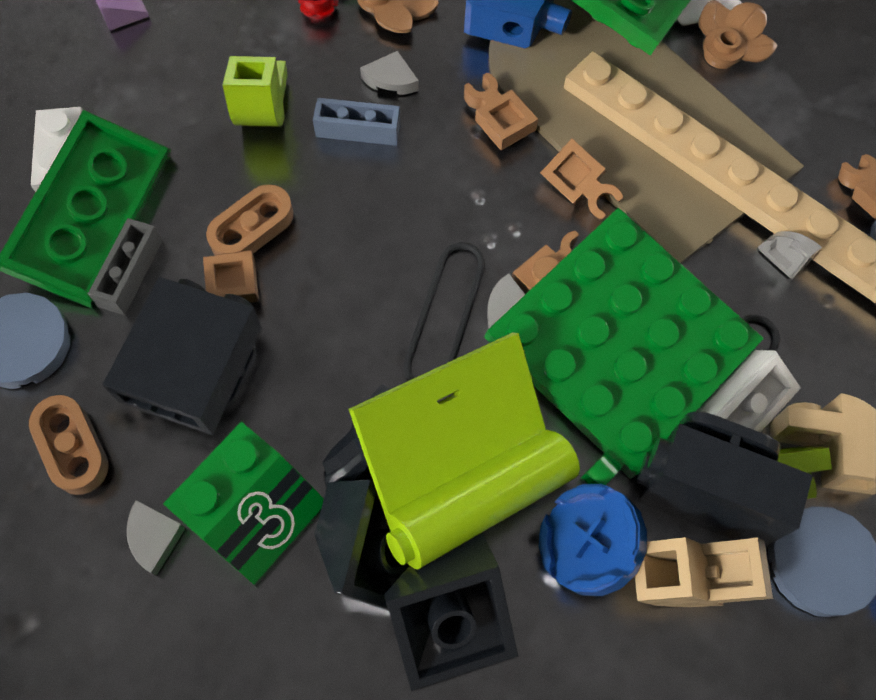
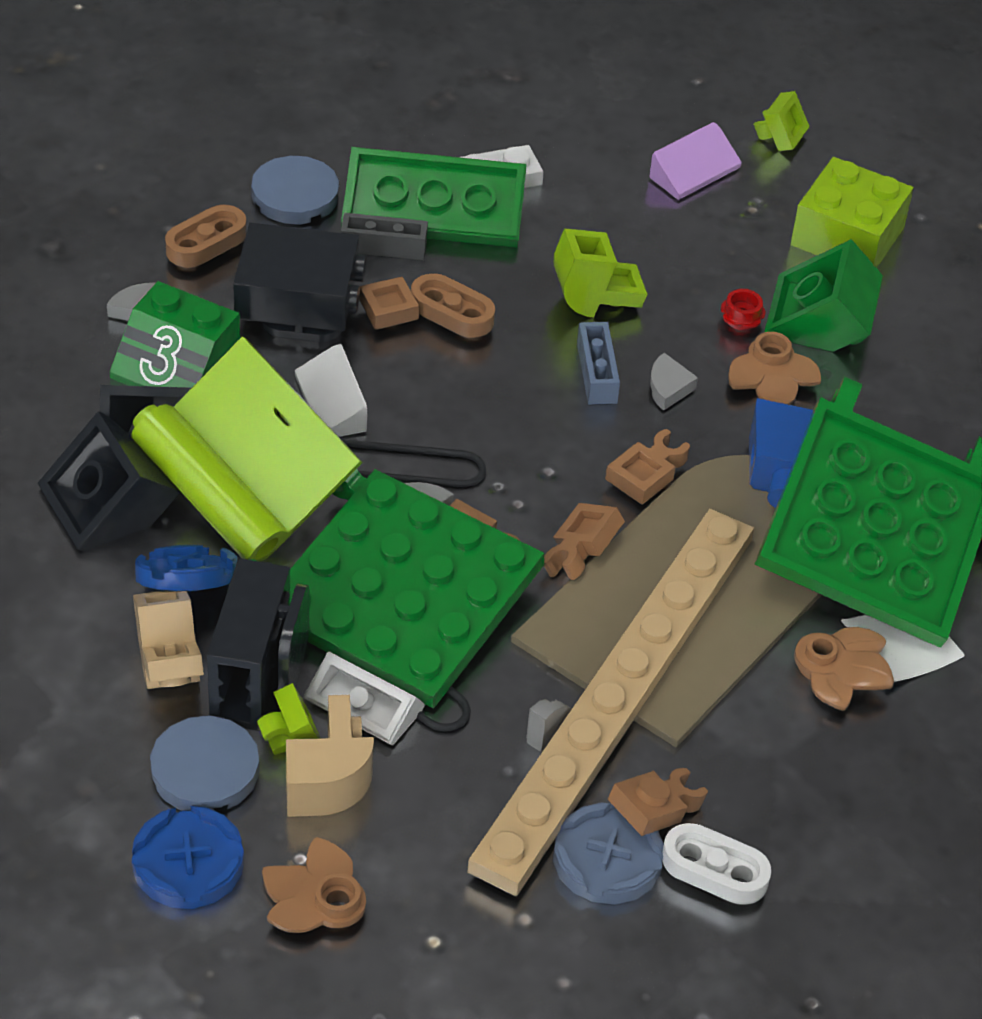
camera: 75 degrees right, 20 degrees down
none -> white slope [295,344,367,437]

